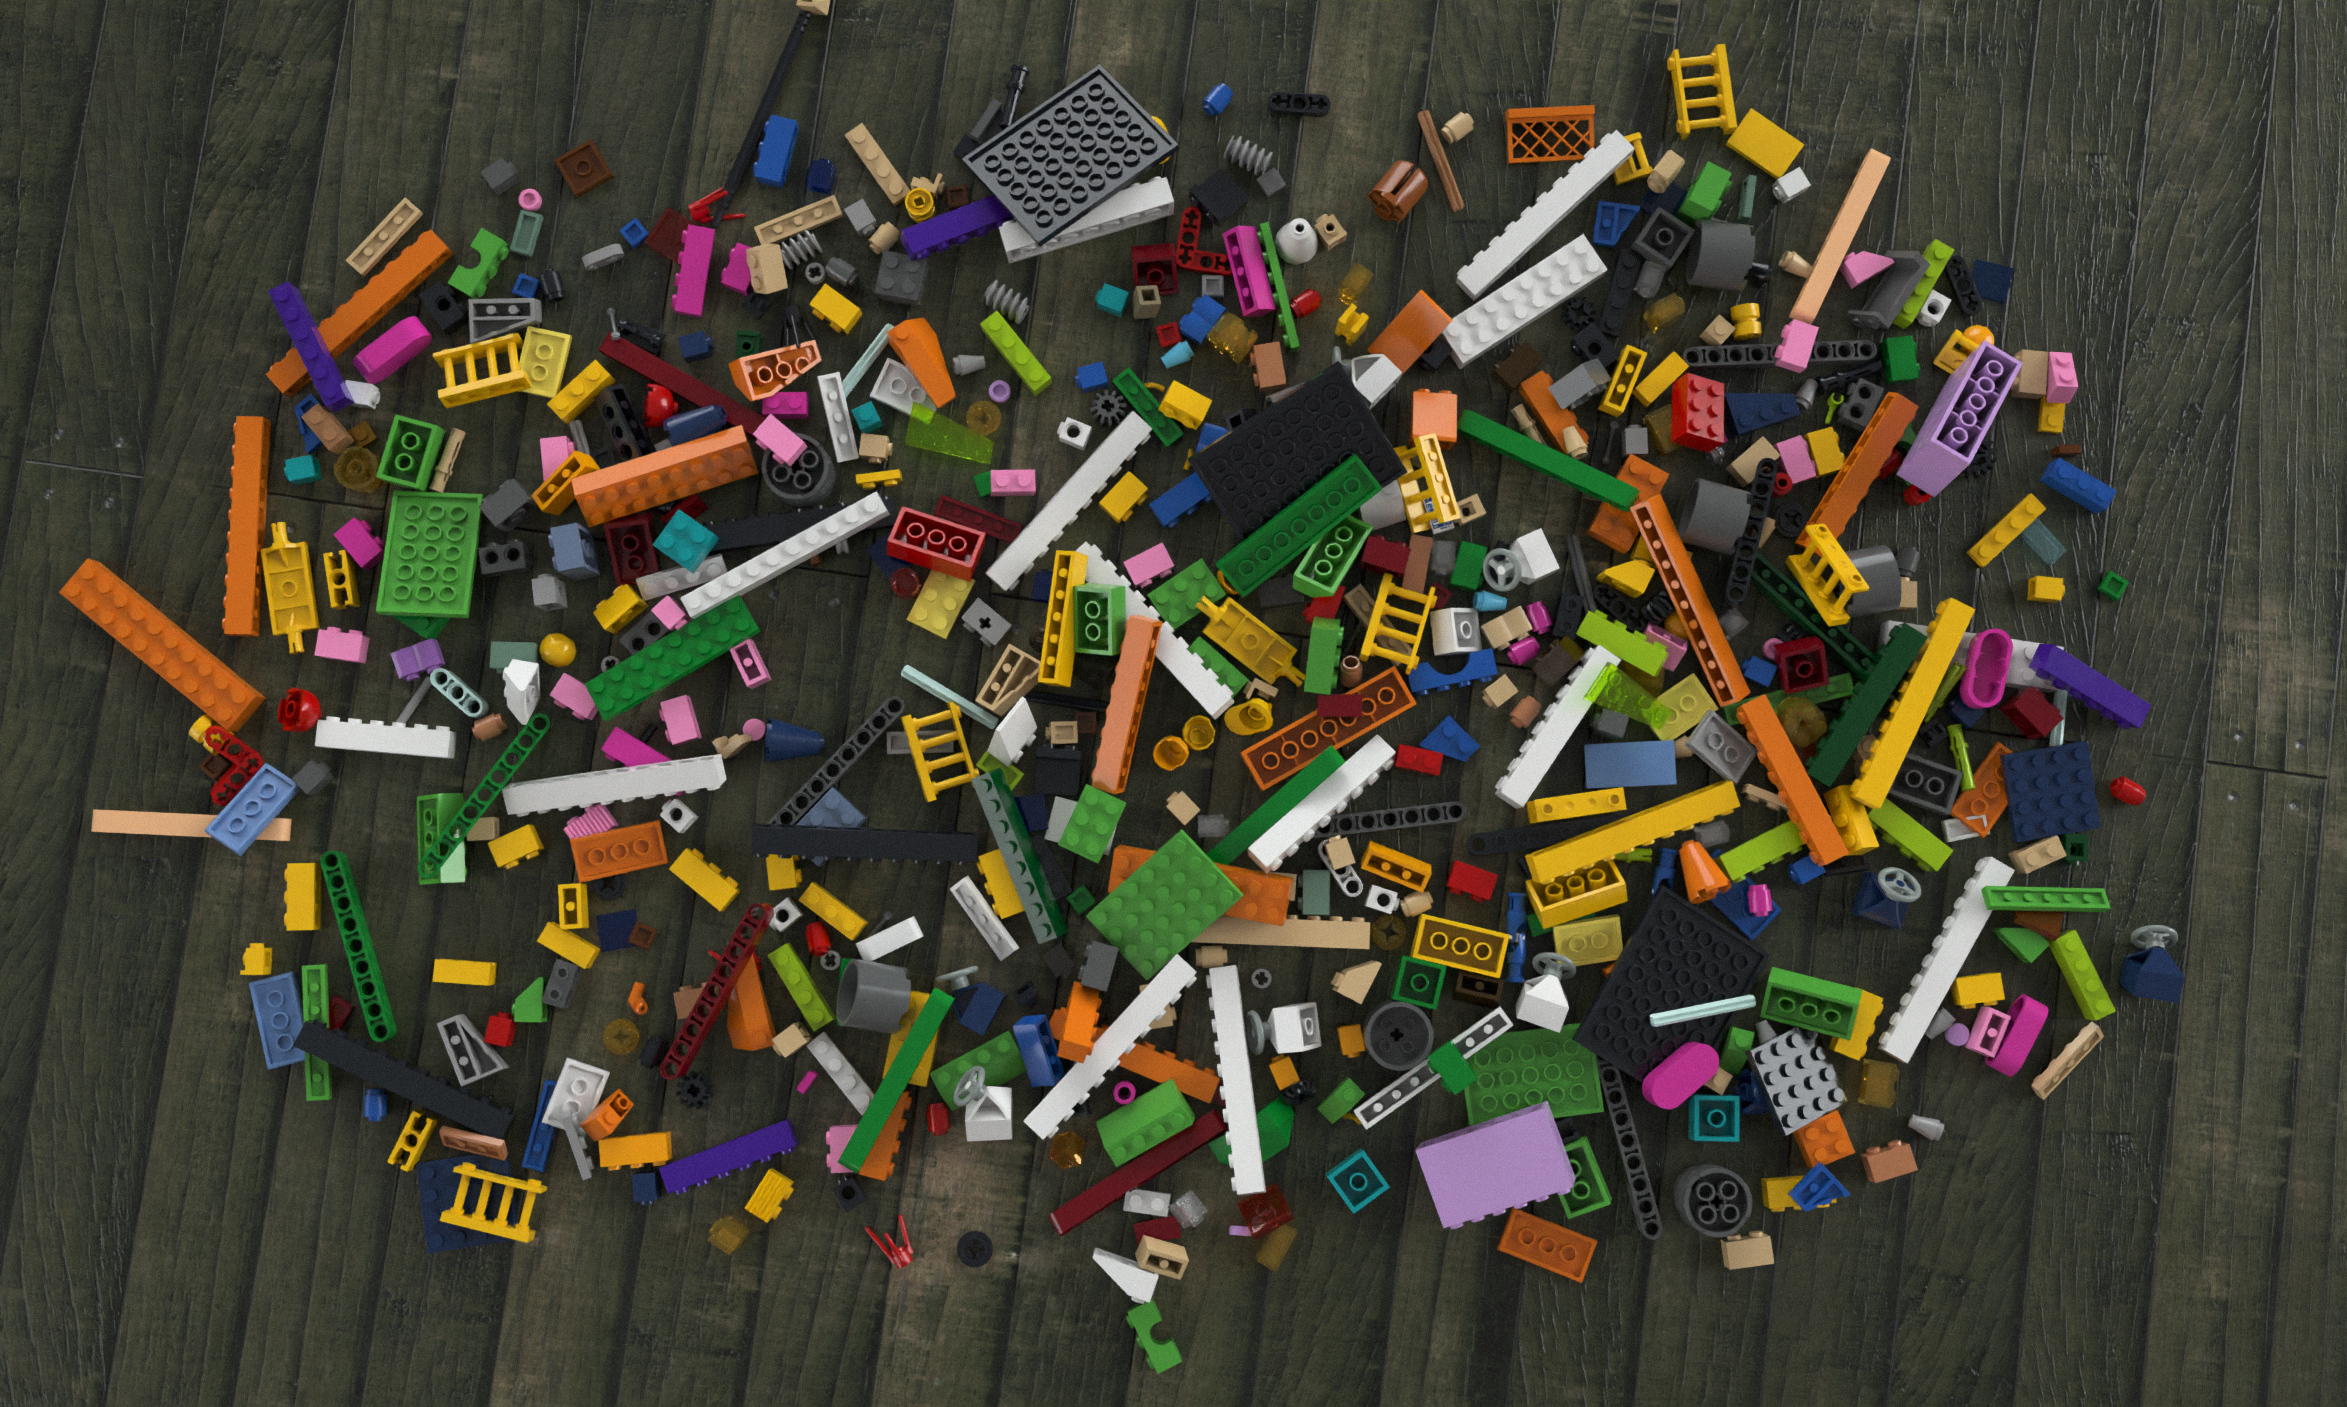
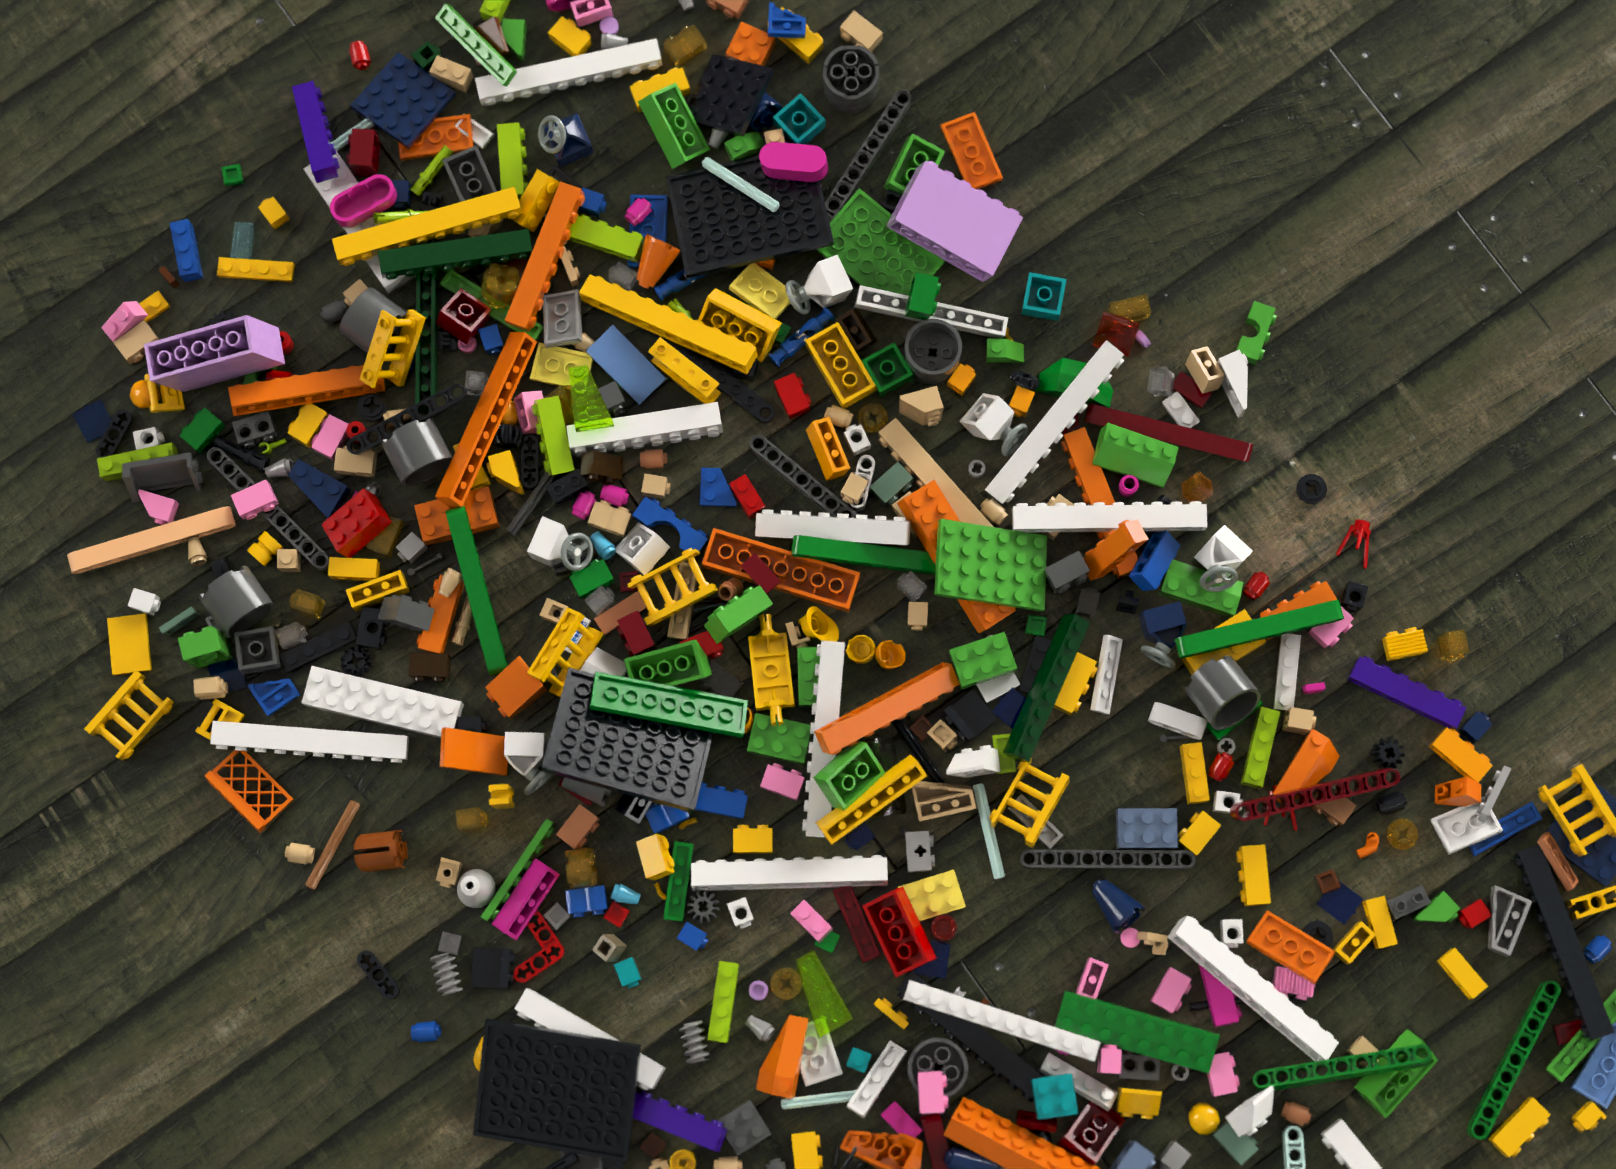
camera: 125 degrees left, 5 degrees down
yellow brick [488,824,545,870] -> none
black brick [750,823,978,865] -> none
tan brick [859,433,893,464] -> none
dark red slope [1131,243,1179,296] -> none
red brick [1289,288,1322,319] -> none

